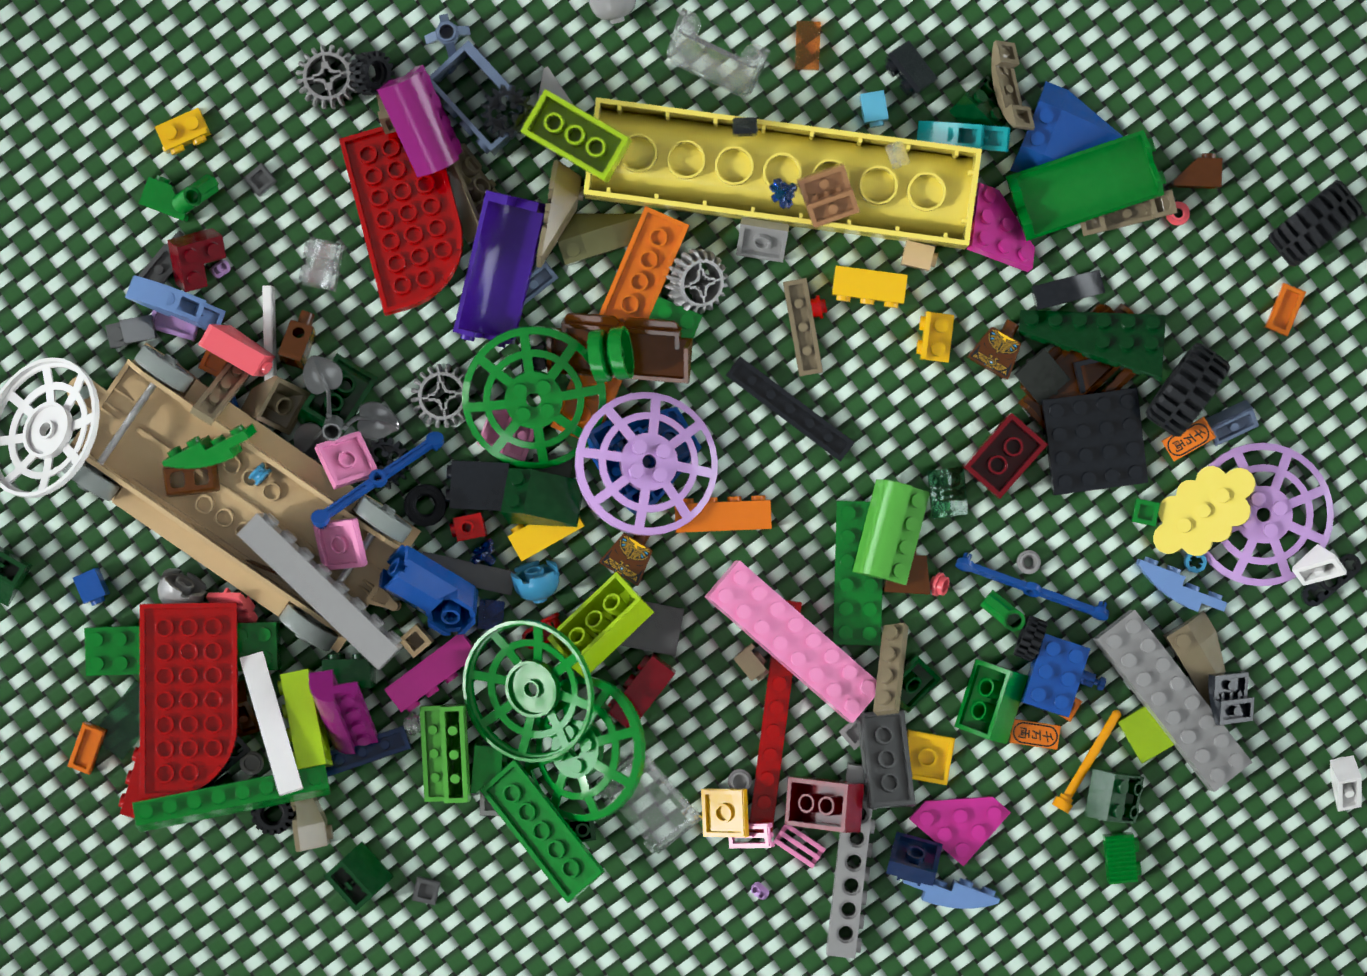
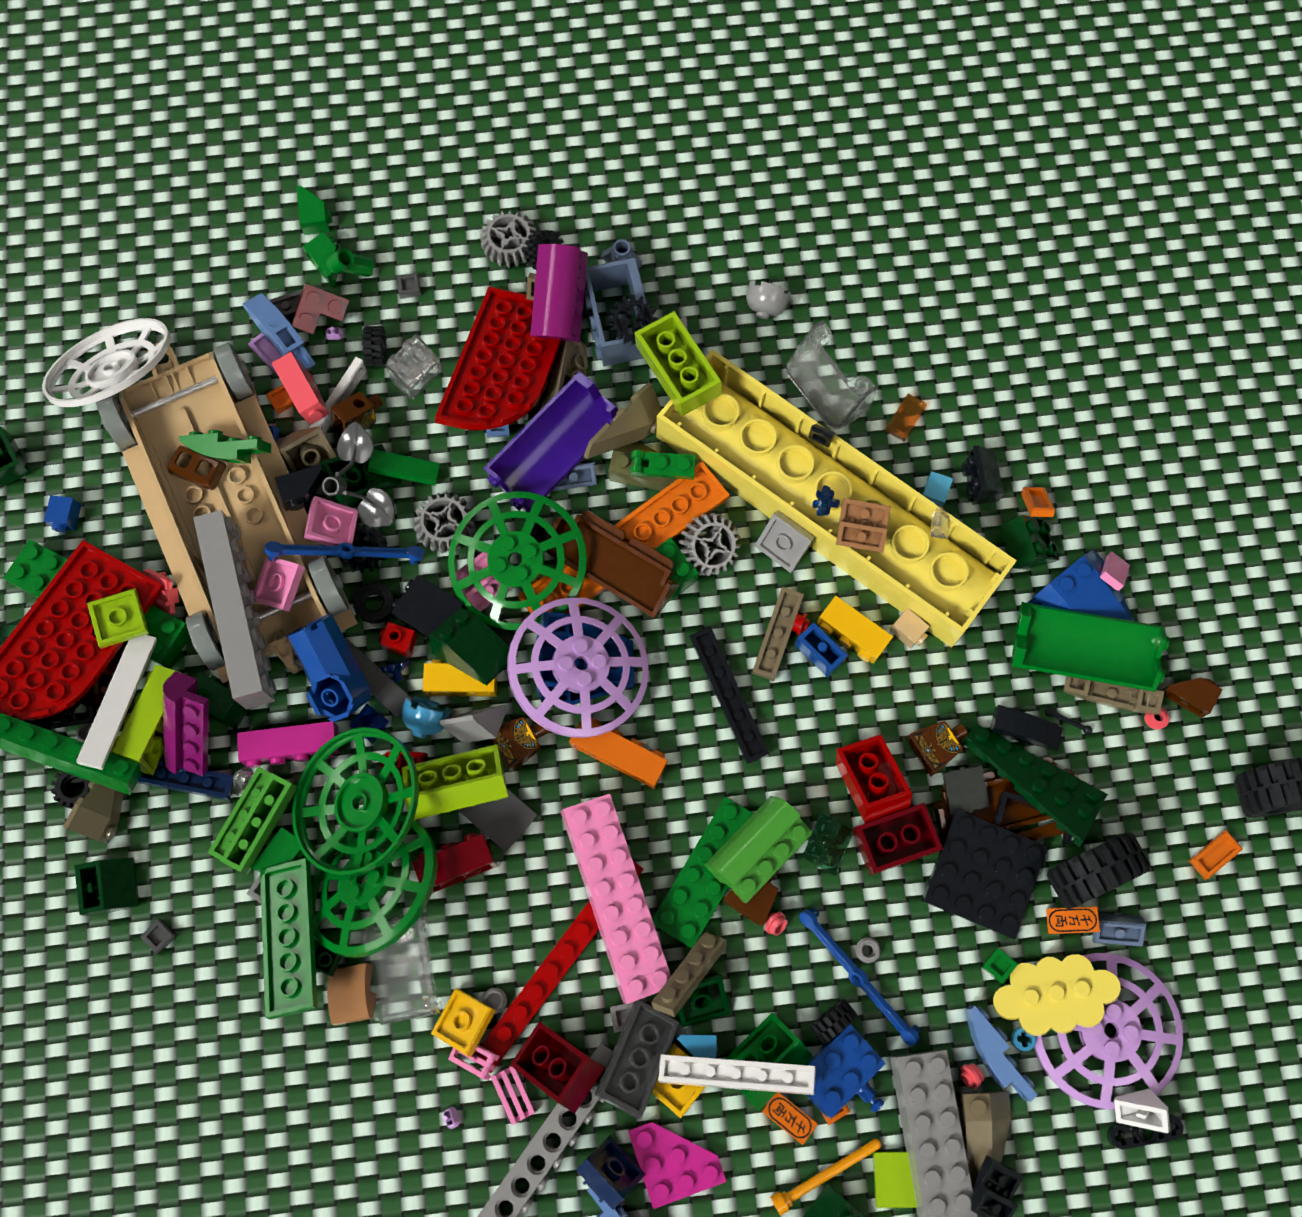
camera: 25 degrees right, 15 degrees down
dark grey slope [105,315,157,349] -> none
yellow bracket [155,108,211,155] -> none
light grey cylinder [157,568,207,604] -> none
dark tan plate [190,362,251,425] -> none
dark azure bush [248,462,272,486] -> none
tan brick [400,623,434,658] -> none
green wheel [587,326,634,383] -> none
dark tan brick [733,643,769,681] -> none
yellow bracket [916,311,954,363] -> none
teal slope [917,121,1011,152] -> none
dark pink plate [967,182,1035,272] -> none
green piece [980,590,1025,631] -> none
dark tan slope [991,40,1035,130] -> none
none -> lime tile [87,588,149,649]
none -> black slope [275,465,325,511]
none -> green slope [296,186,333,235]
none -> medium nougat slope [327,963,376,1025]
none -> black tyre [362,326,387,366]
none -> green tile [368,449,440,486]
none -> light grey slope [440,705,507,743]
none -> green plate [630,450,695,480]
none -> white plate [658,1054,816,1095]
none -> dark azure slope [677,1034,716,1059]
none -> blue brick [795,623,848,678]
none -> red brick [836,734,912,823]
none -> coral plate [960,1063,984,1089]
none -> orange tile [1021,487,1055,517]
none -> black hinge [1045,707,1093,735]
none -> bright pink tile [1100,551,1130,591]

